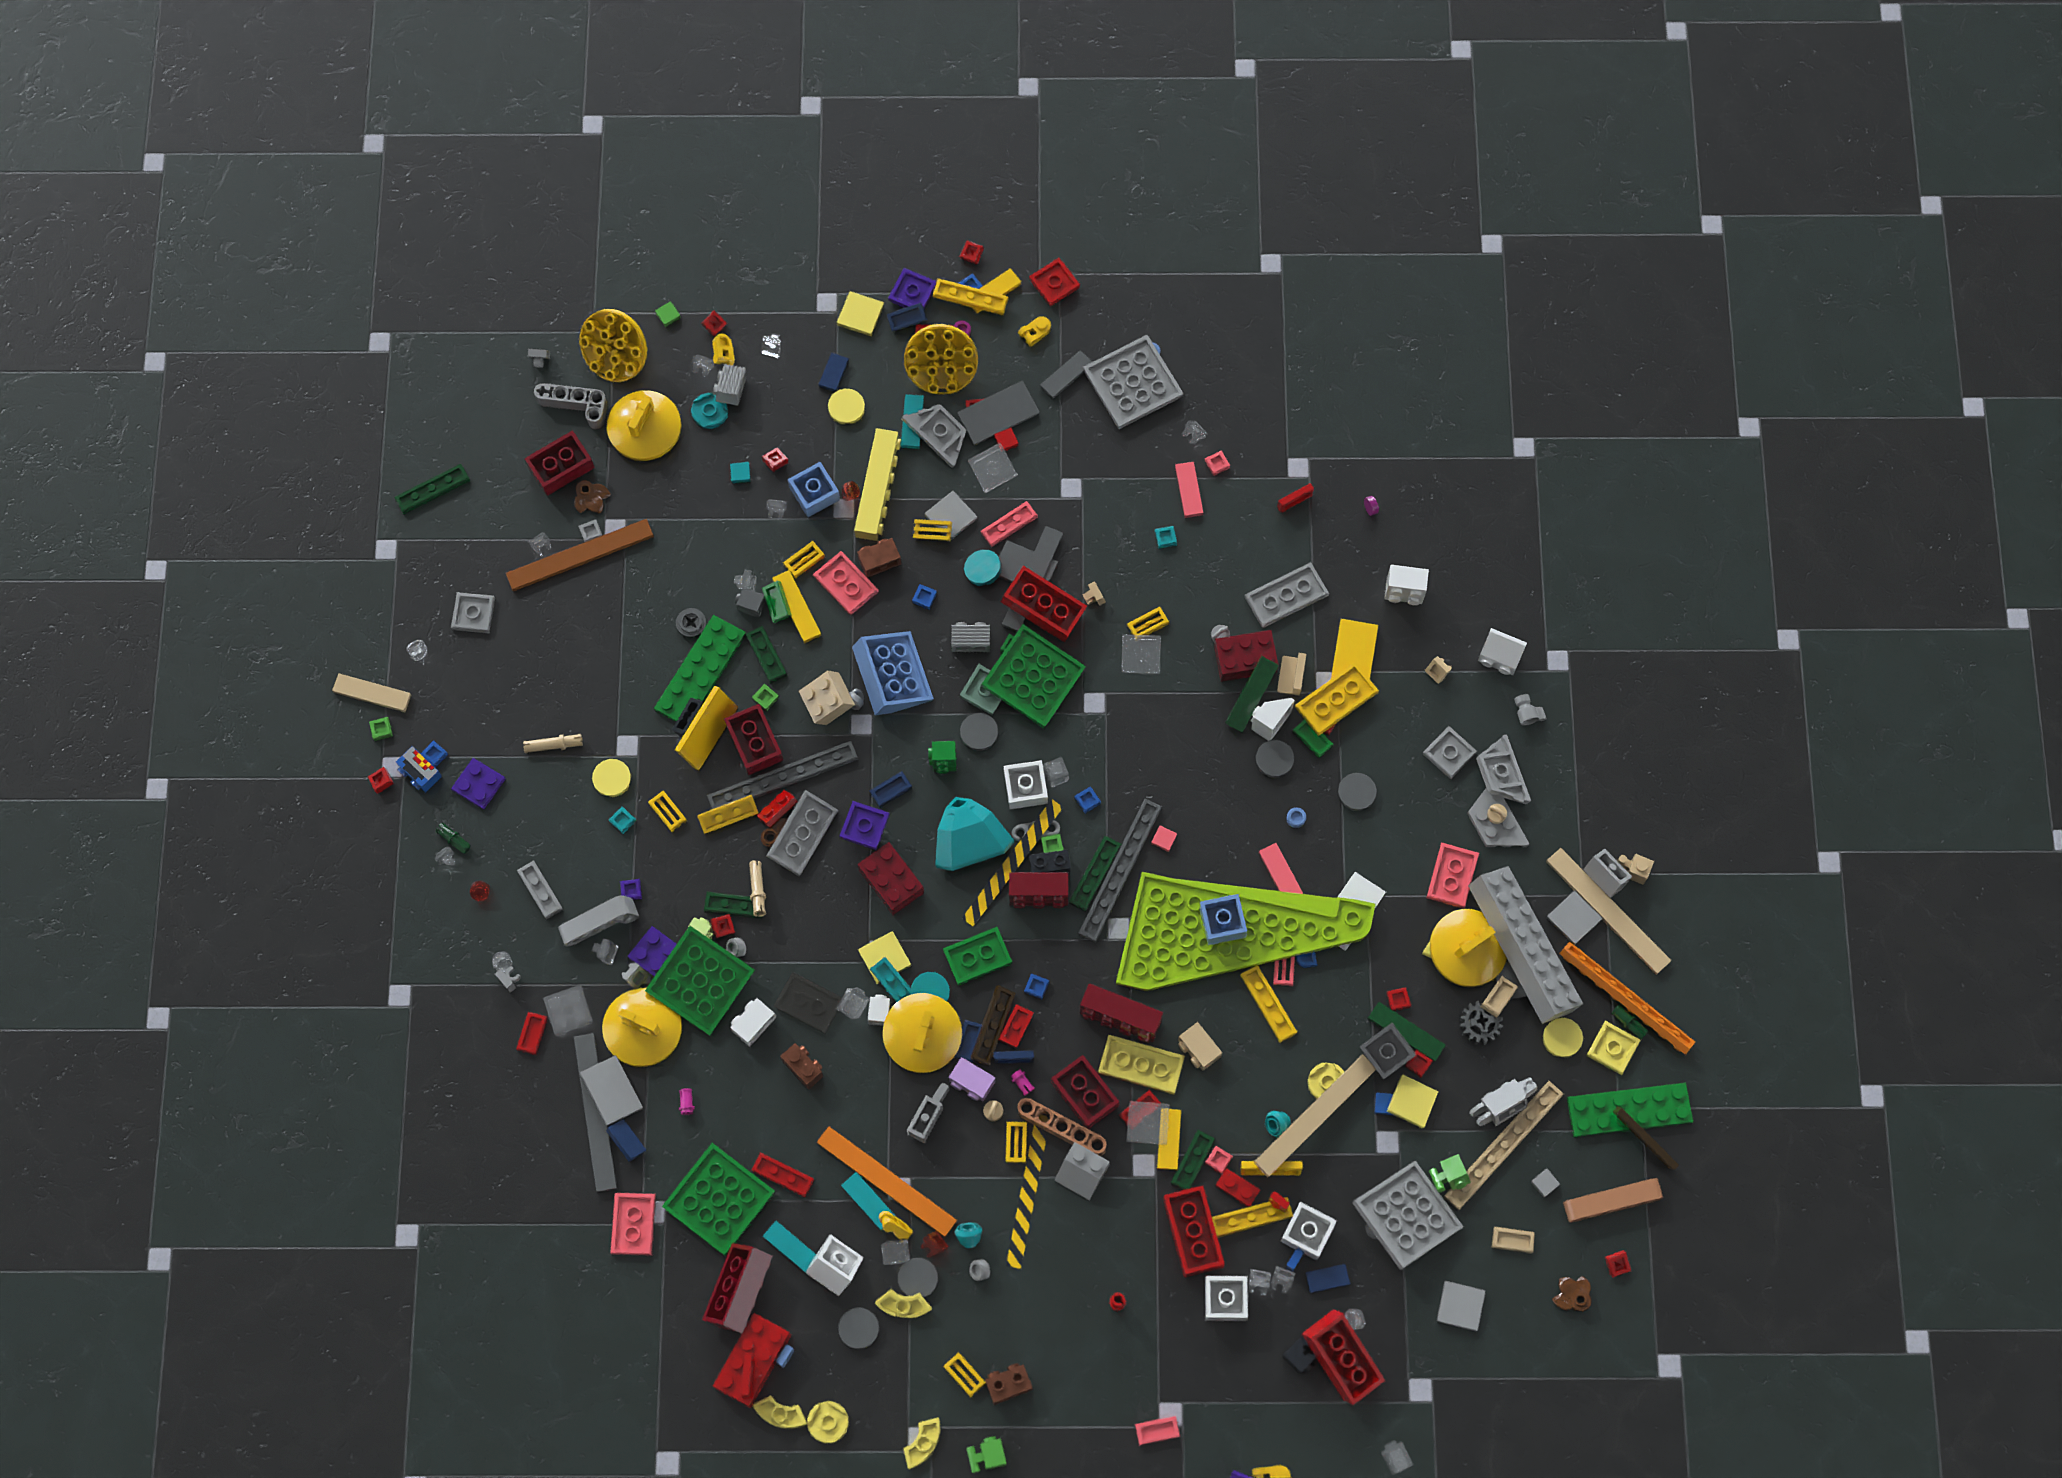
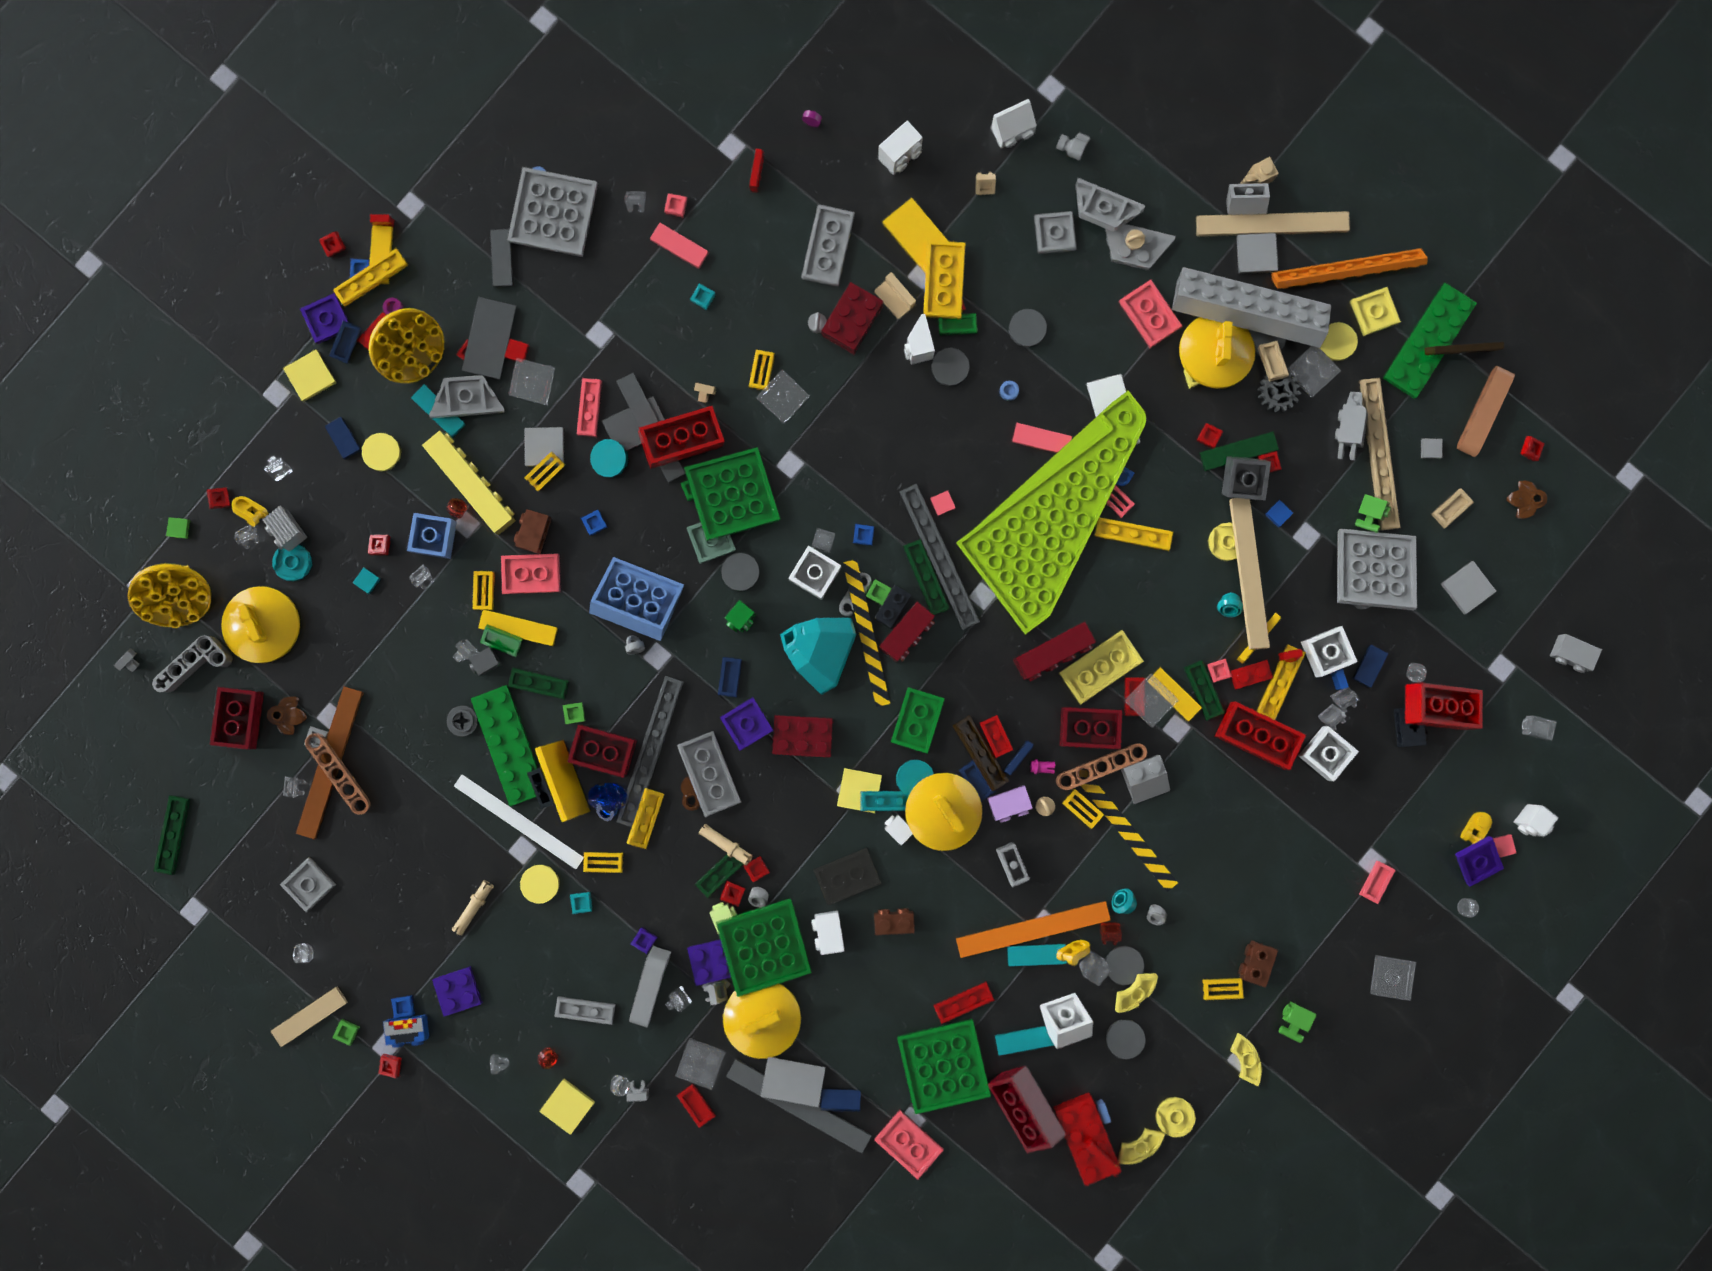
camera: 50 degrees left, 15 degrees up
dark green axle [436,823,471,854] -> none
dark pink pin [679,1089,695,1115] -> none
red plate [757,790,798,827] -> none
tan brick [799,671,855,725] -> none
clear brick [836,987,870,1019] -> none
light grey tile [932,1083,949,1103] -> none
light grey brick [951,622,990,652] -> none
yellow plate [1018,317,1051,347] -> none
blue tile [1024,974,1050,1000] -> none
red plate [1029,258,1080,306] -> none
red pin [1110,1293,1126,1311] -> none
tan brick [1178,1022,1222,1071] -> none
medium blue brick [1199,894,1247,945] -> none
dark green tile [1225,656,1279,732] -> none
light yellow tile [1387,1075,1438,1128] -> none
dark green axle [1611,1005,1648,1039] -> none
none -> nougat beam [305,733,371,815]
none -> red tile [370,214,394,228]
none -> white sticker [454,775,584,869]
none -> light yellow tile [539,1078,595,1135]
none -> clear blue tile [588,783,627,821]
none -> red tile [744,856,770,882]
none -> clear plate [1287,346,1341,398]
none -> light grey brick [1550,634,1602,673]

